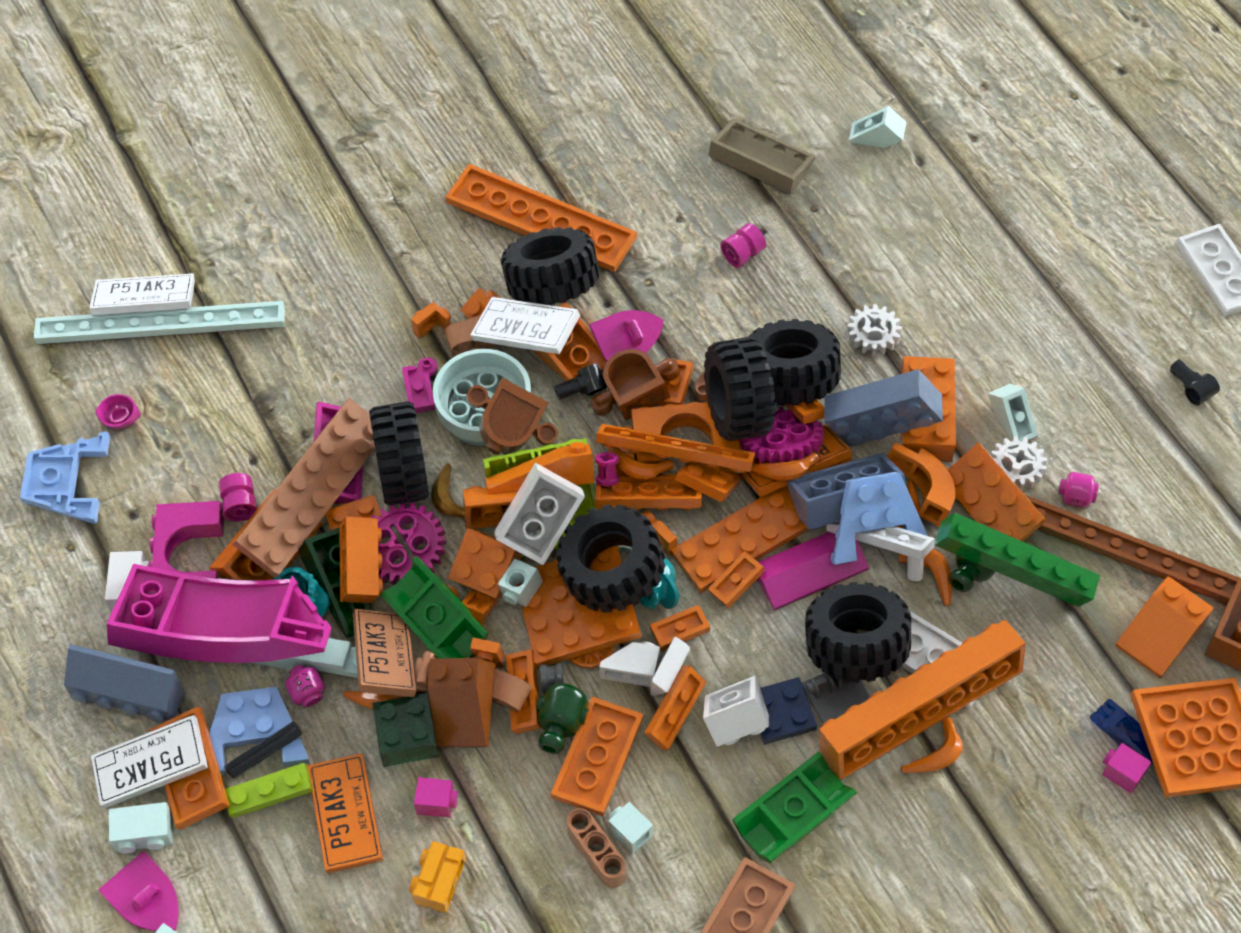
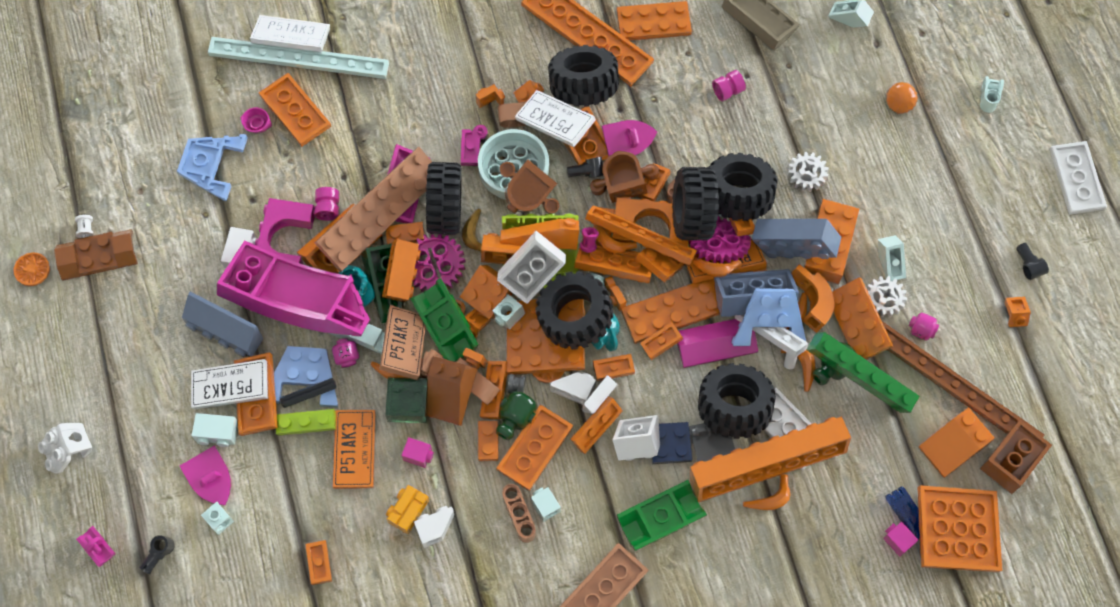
camera: 10 degrees right, 10 degrees up
none -> orange plate [259,73,332,147]
none -> white slope [414,506,454,548]
none -> orange plate [478,421,498,461]
none -> orange plate [617,1,692,41]
none -> orange hair [886,82,918,114]
none -> light aqua piece [980,76,1004,113]
none -> orange bracket [1005,297,1031,327]

